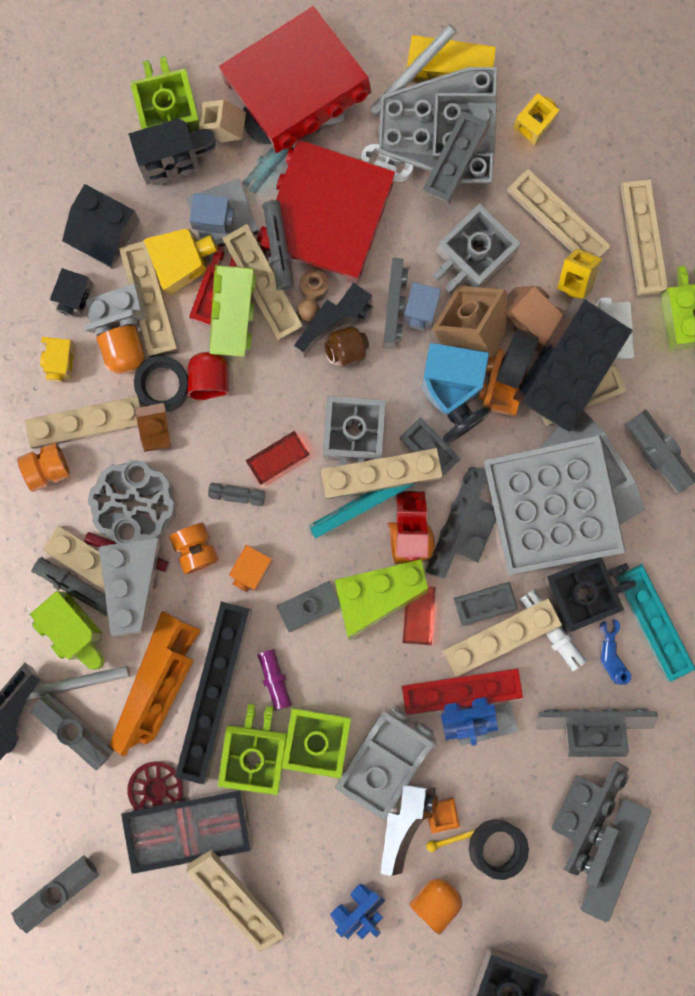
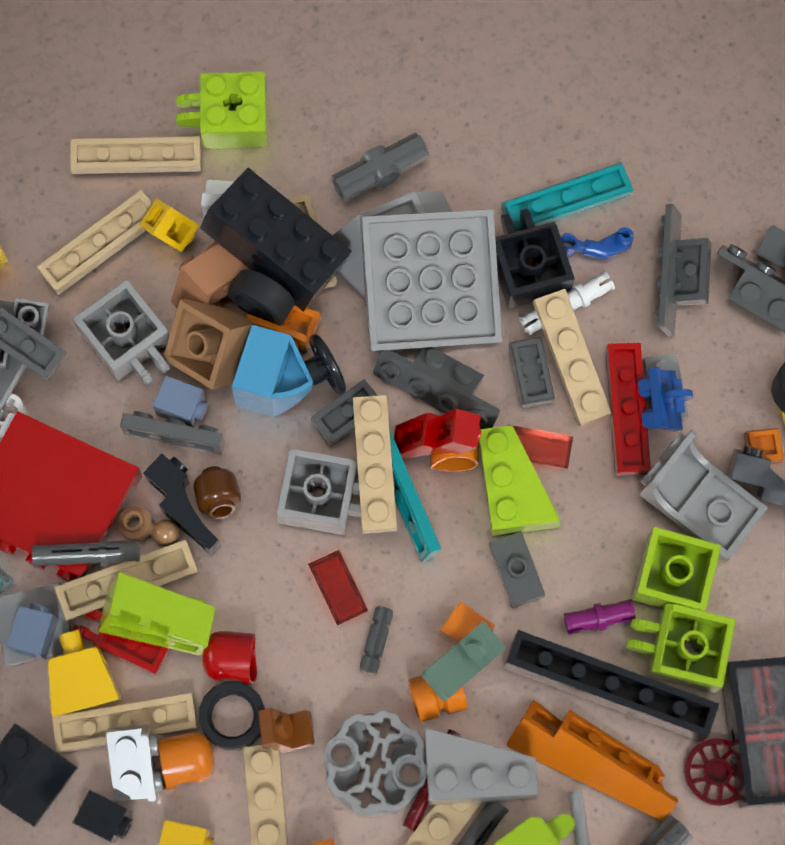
camera: 90 degrees left, 10 degrees down
none -> sand green bracket [422,621,507,701]

